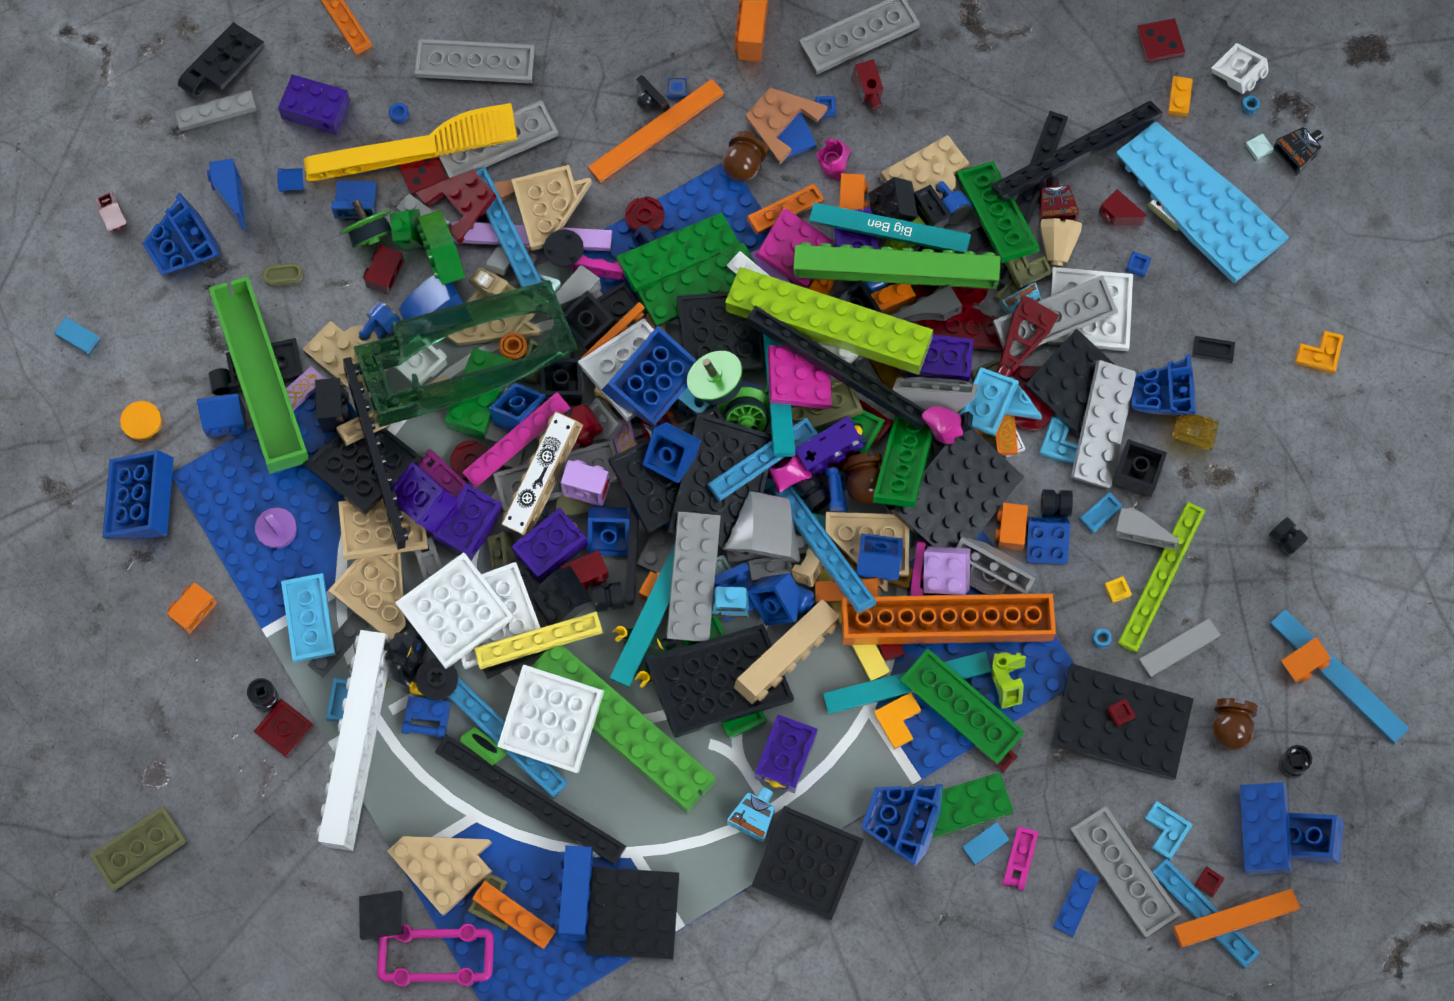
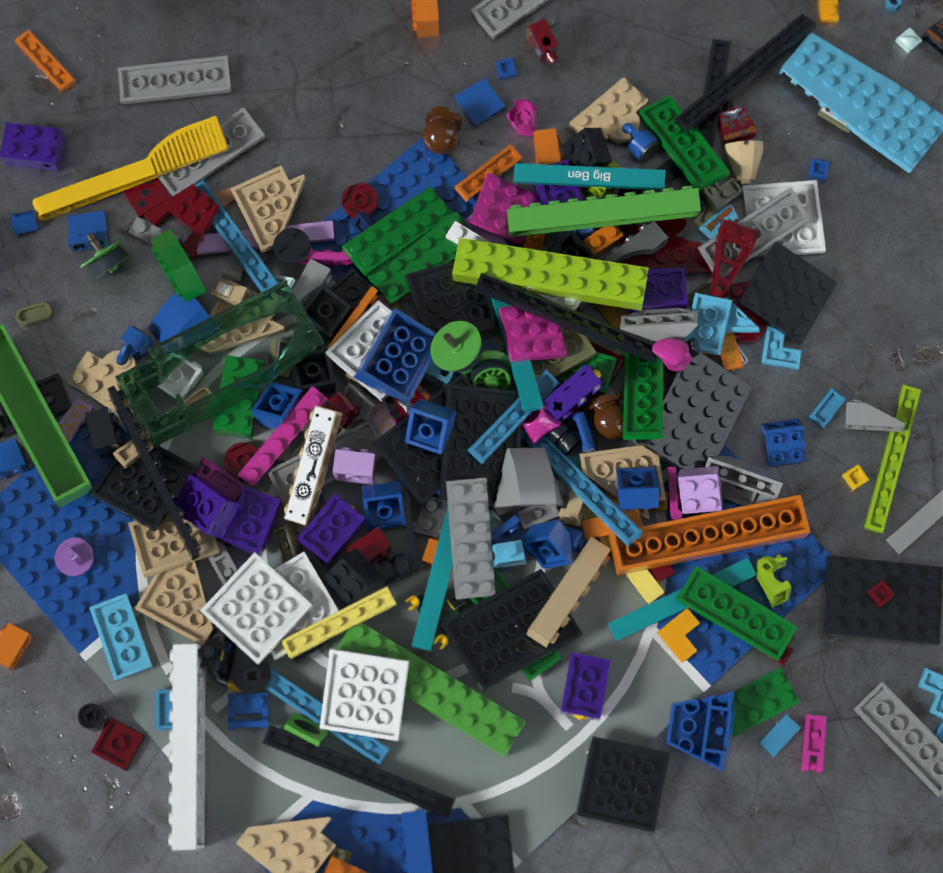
camera: 10 degrees left, 5 degrees up
dark grey plate [307,612,369,678] -> none
dark red brick [363,245,404,295] -> none
blue tile [389,103,409,124] -> none
green torso [390,209,423,250] -> none
orange brick [499,332,527,360] -> none
olive tile [556,496,596,517] -> none
orange tile [588,79,724,183] -> none
black tile [636,75,670,112] -> none
tile [667,78,687,99] -> none
medium azure torso [727,787,775,843] -> none
nougat wing [746,88,828,164] -> none
black tile [914,185,952,228] -> none
orange brick [994,503,1028,551] -> none
black wheel [1041,489,1073,517] -> none
blue plate [1053,868,1100,937] -> none
plate [1071,360,1136,489] -> none
dark azure axle [1092,628,1112,649] -> none
dark red slope [1099,189,1147,226] -> none
black brick [1112,439,1167,497] -> none
blue wedge [1131,354,1197,415] -> none
clear yellow plate [1171,414,1219,450] -> none
black tile [1192,336,1235,363] -> none

